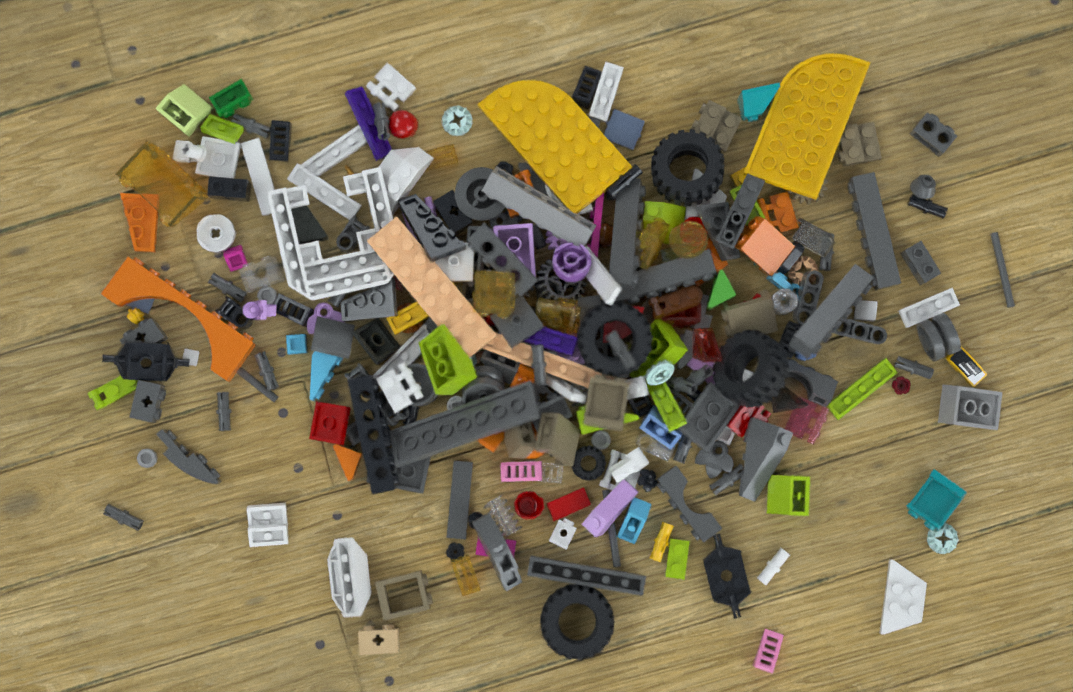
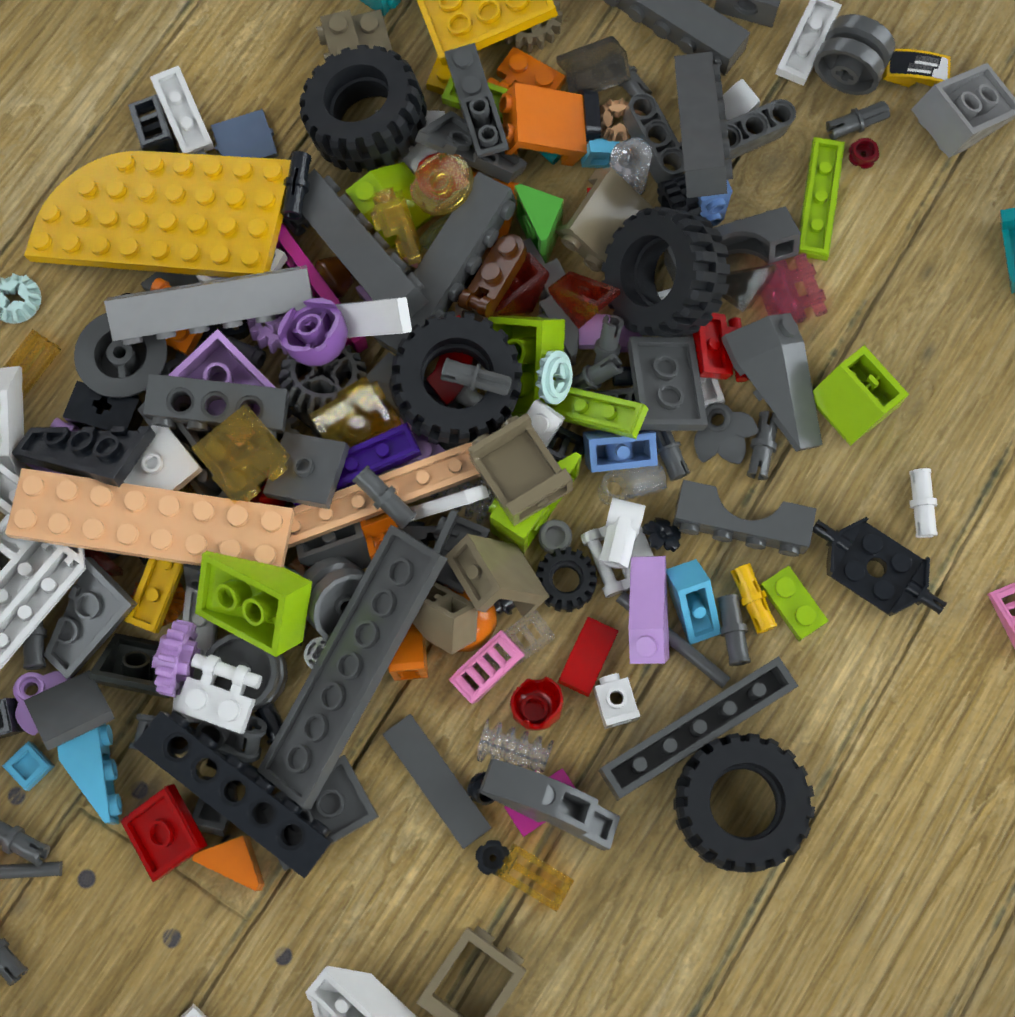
camera: 40 degrees left, 10 degrees down
none -> lavender gear [152,619,200,698]
none -> dark grey pin [717,594,751,666]

